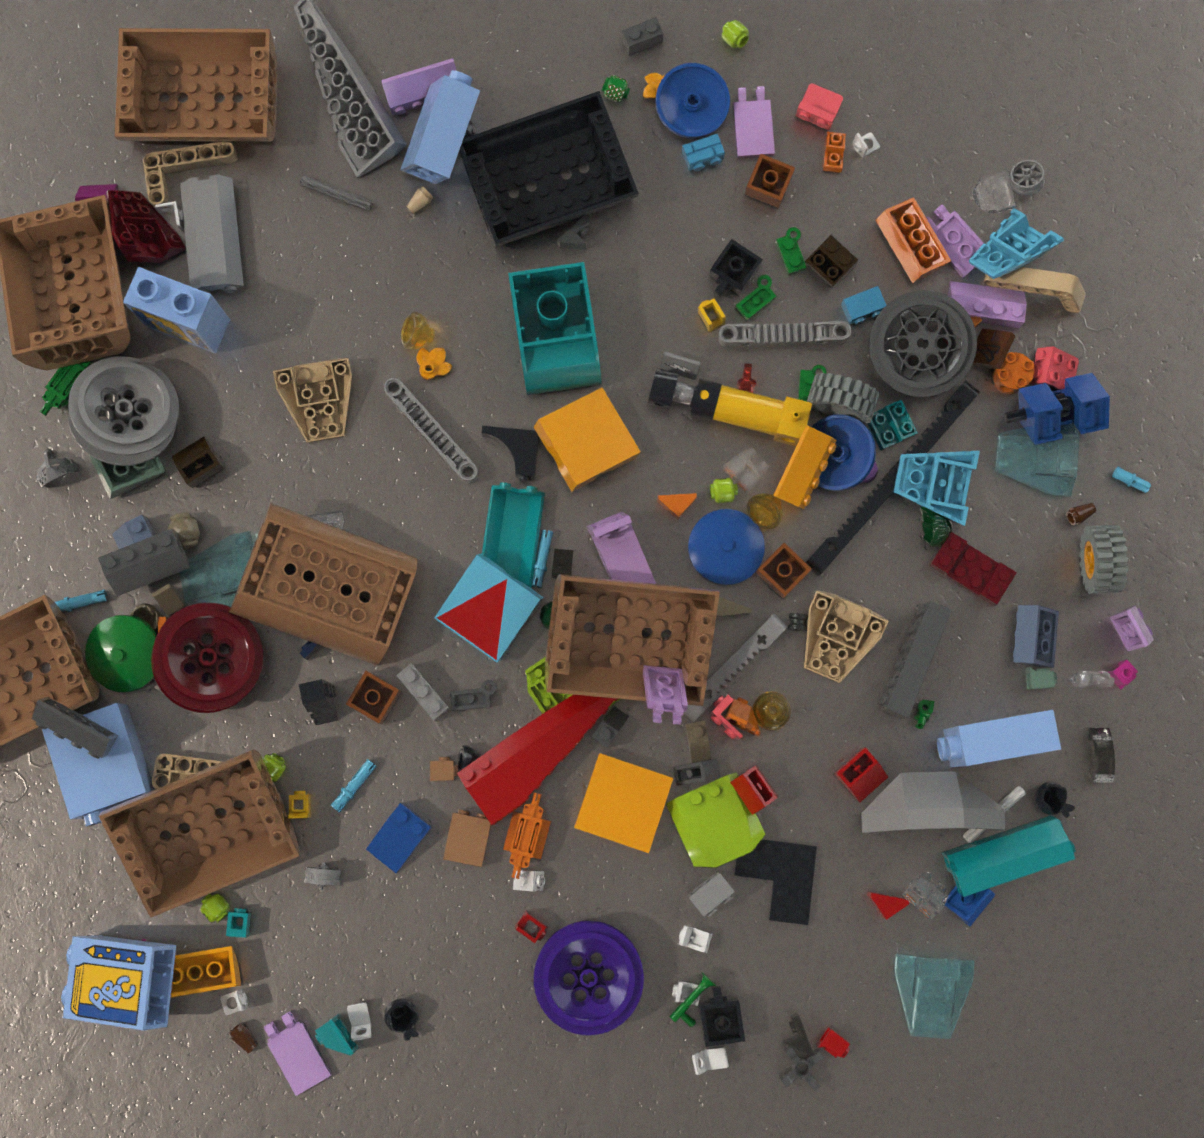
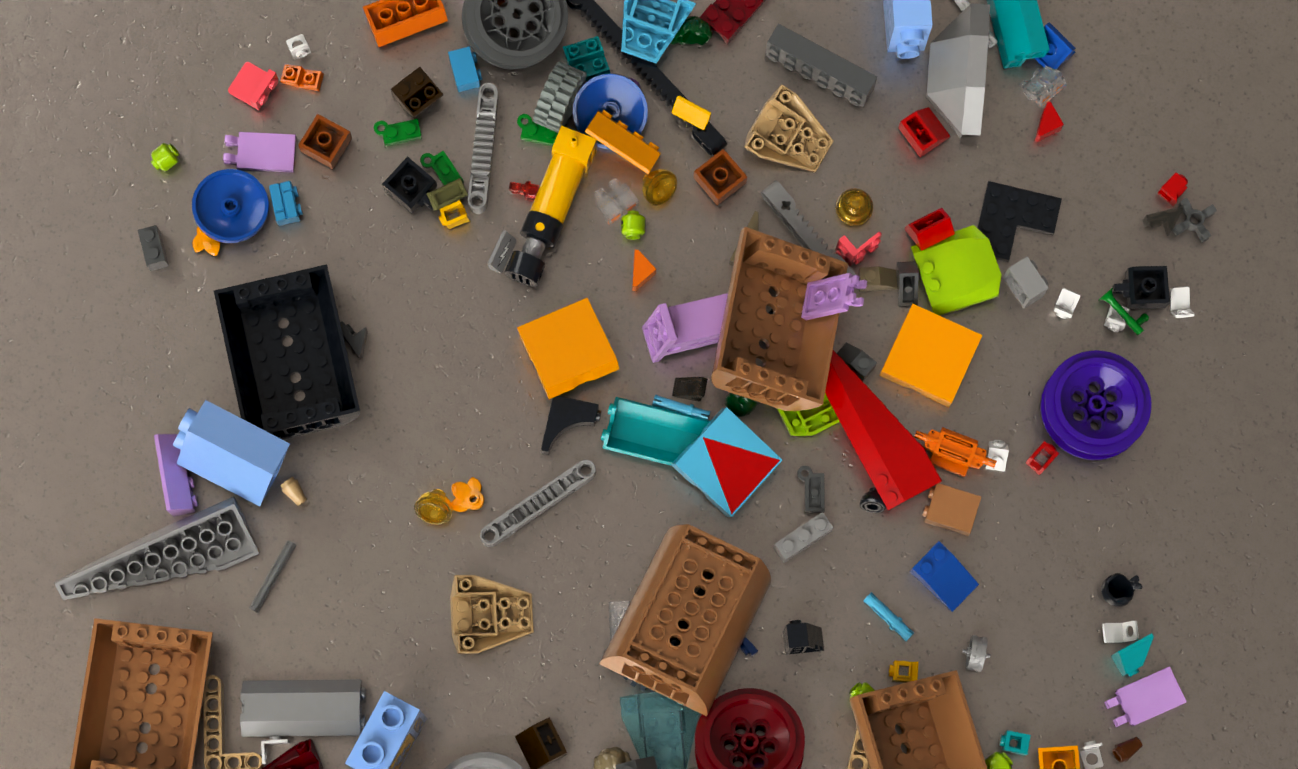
camera: 85 degrees left, 5 degrees down
dark orange brick [346,671,402,725] -> none
medium nougat brick [430,757,459,781] -> none
teal brick [508,262,602,395] -> none
green head [601,75,630,103] -> none
blue dish [688,509,765,586] -> none
orange wedge [724,697,761,737] -> none
pearl dark grey wheel [788,613,808,631] -> none
clear light blue wedge [894,953,974,1039] -> none
green piece [914,700,935,729] -> none
none -> olive tile [427,178,468,211]
none -> yellow slope [672,96,711,130]

